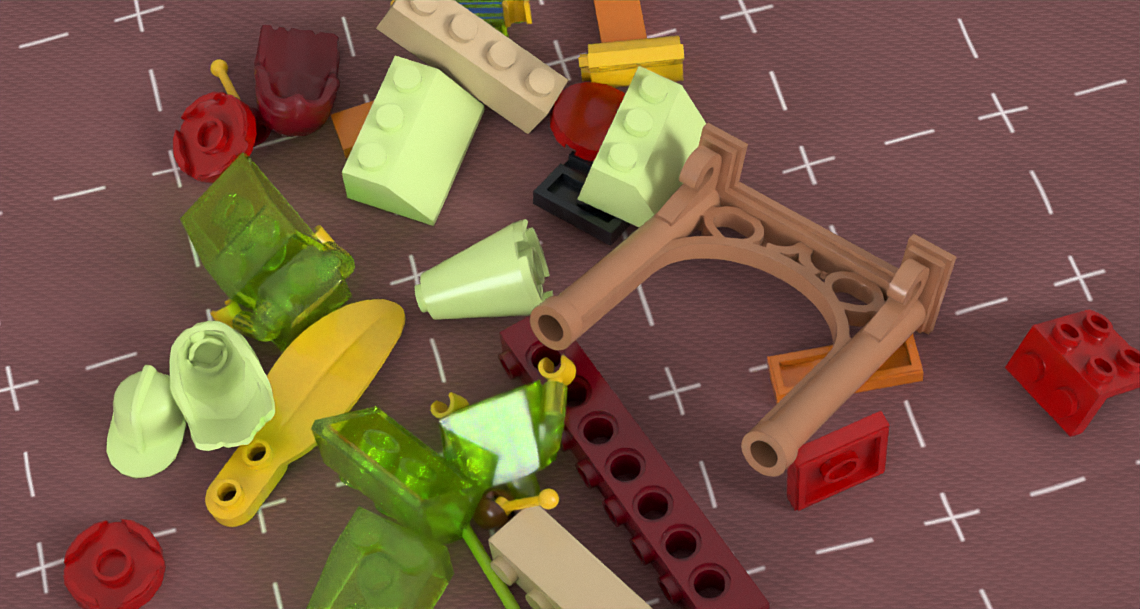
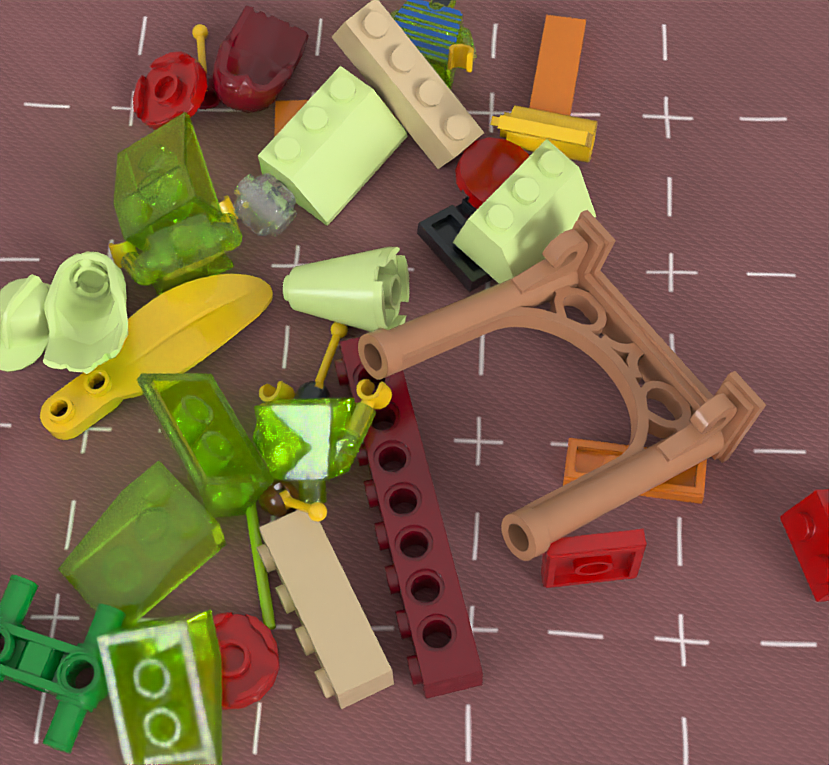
camera: 15 degrees right, 5 degrees up
none -> clear head [233,173,298,237]
none -> yellow hinge [291,322,348,420]

